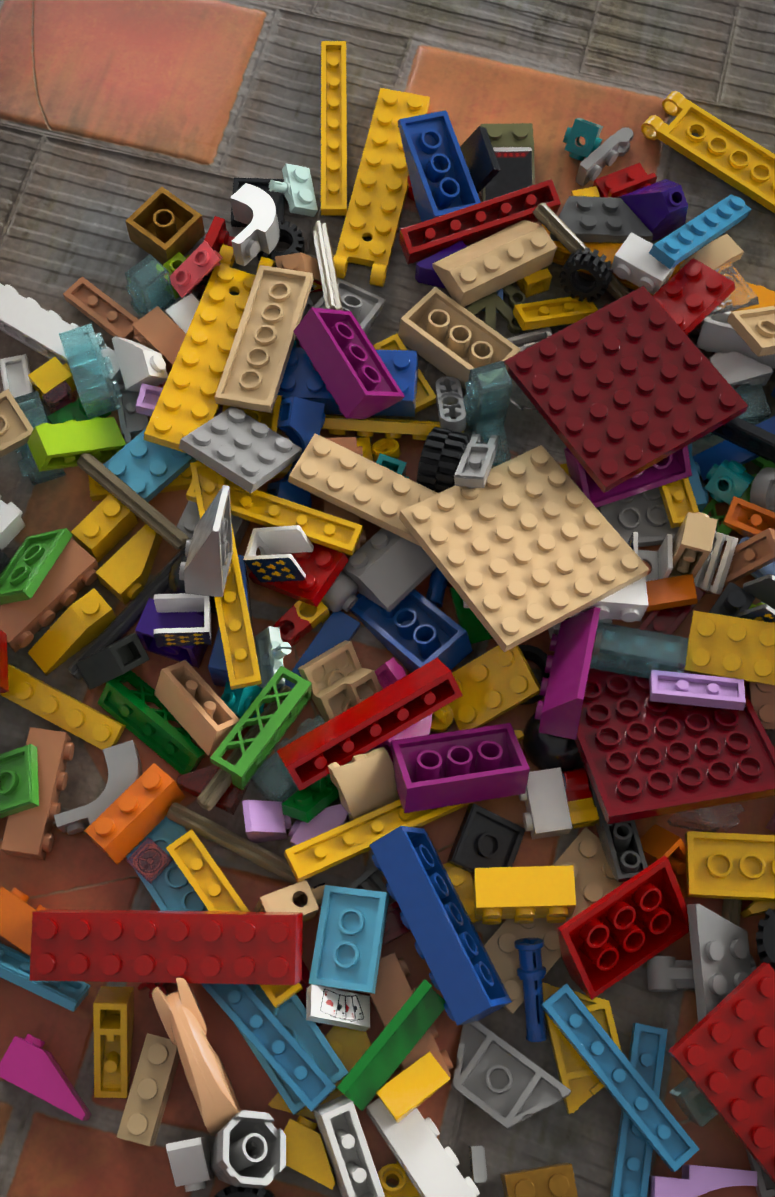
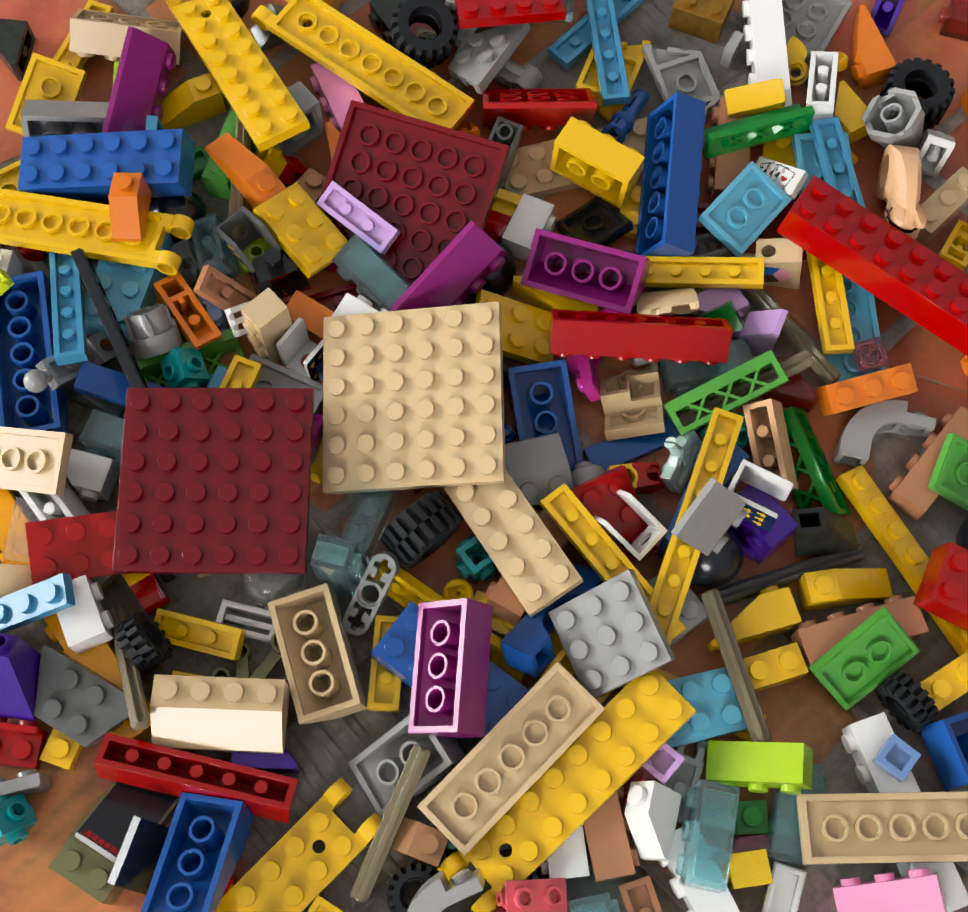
camera: 145 degrees left, 0 degrees up
light grey hinge [454,434,499,488] -> none

